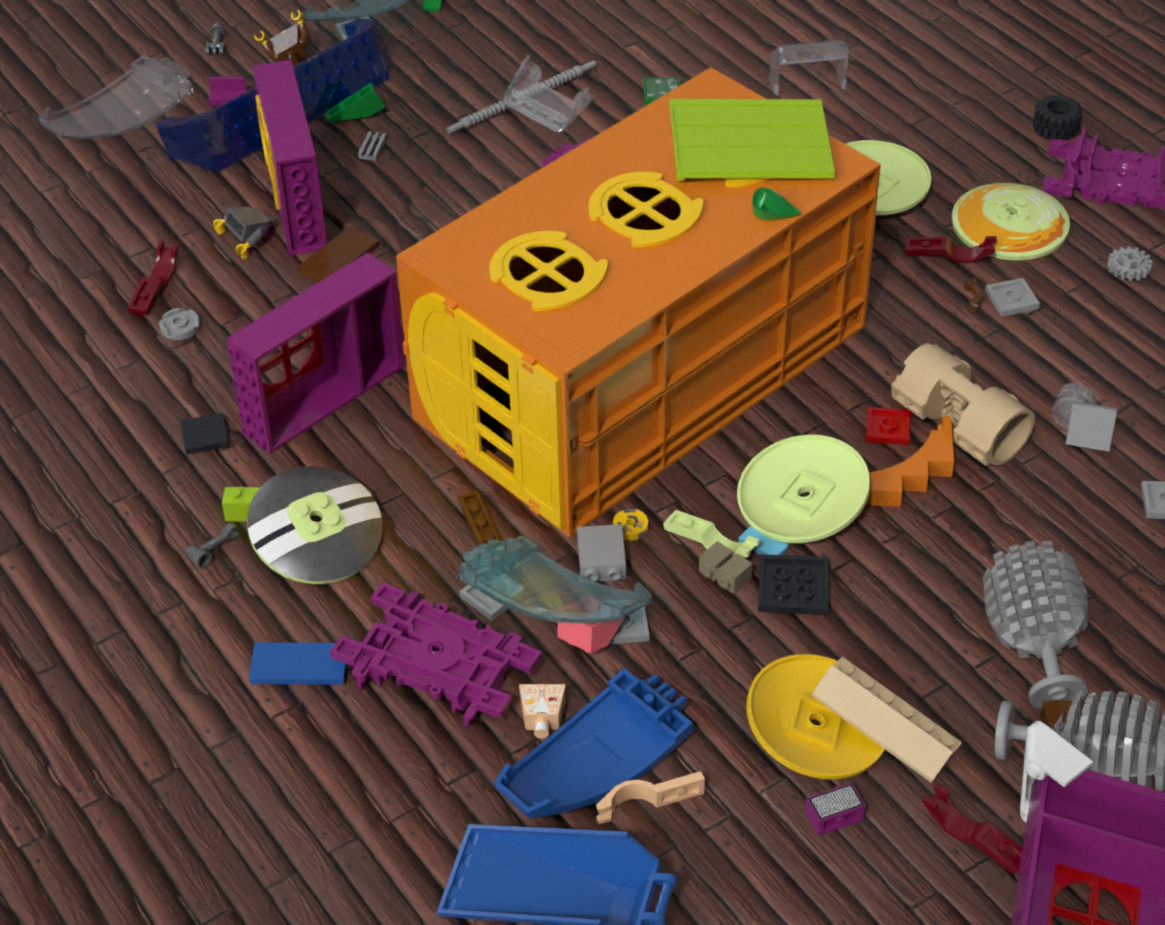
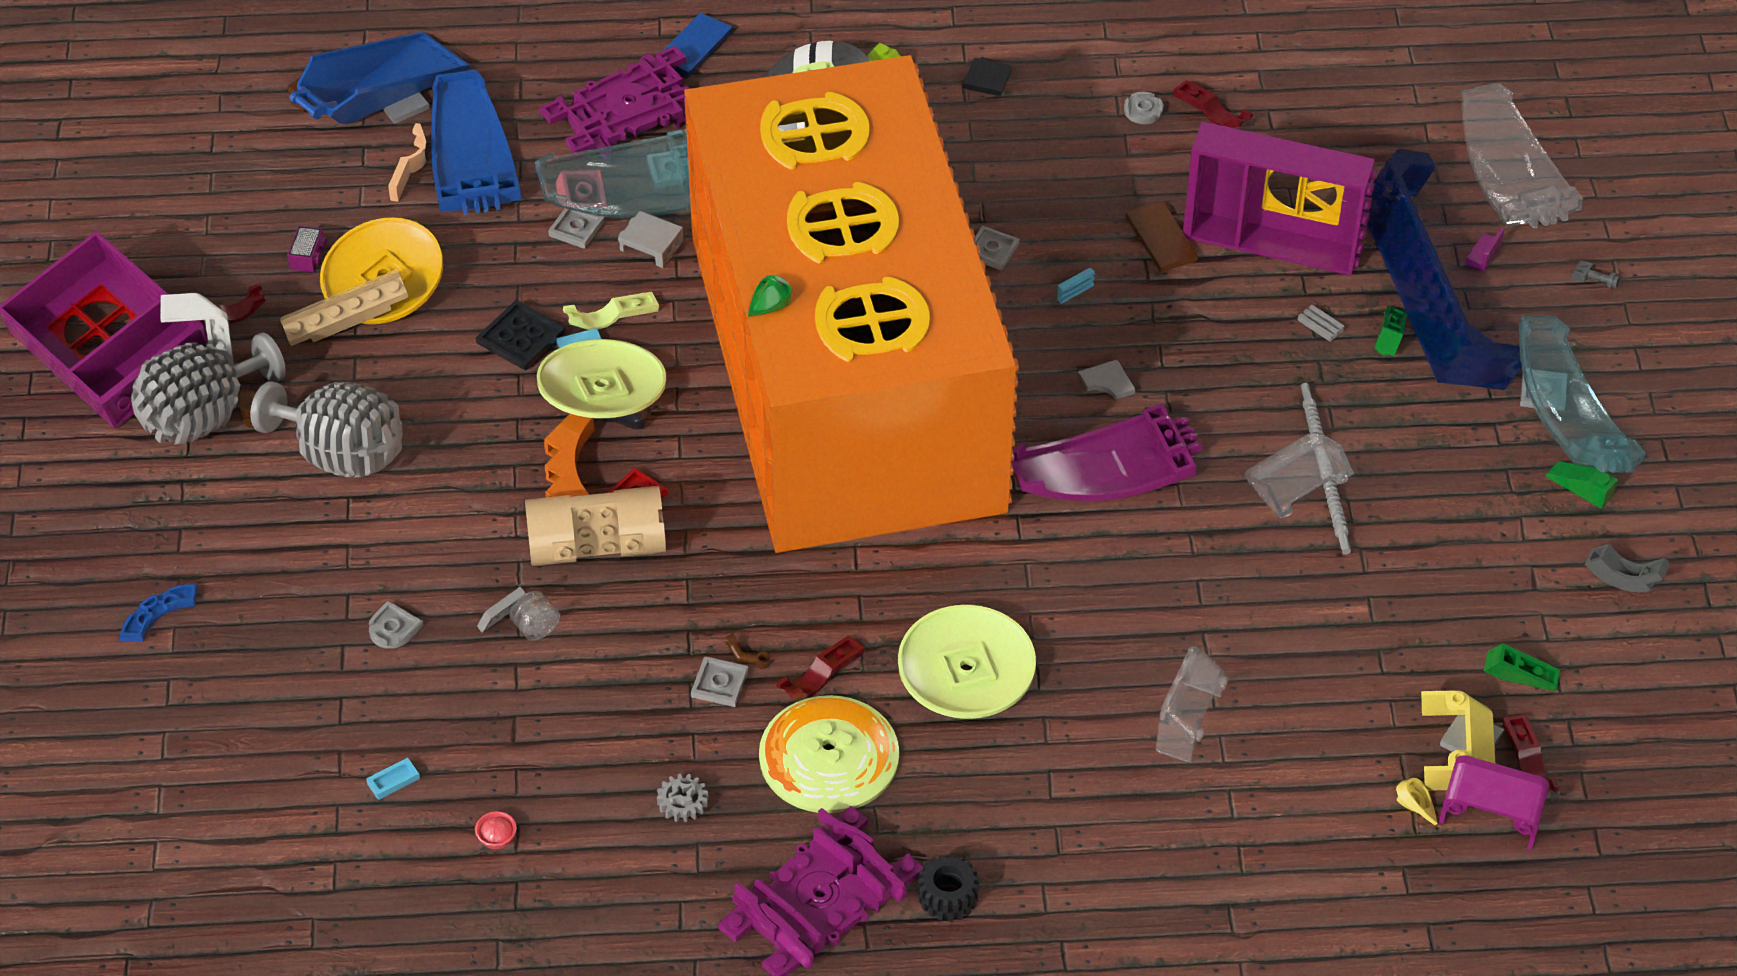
camera: 120 degrees right, 5 degrees up
dark grey brick [186,523,240,569] -> none
magenta panel [227,253,406,454] -> none
torso [254,10,311,66] -> none
light nougat torso [519,684,566,738] -> none
yellow piece [613,509,649,541] -> none
tile [643,77,680,105] -> none
lime door [669,99,835,181] -> none
dark tan piece [699,541,752,594] -> none

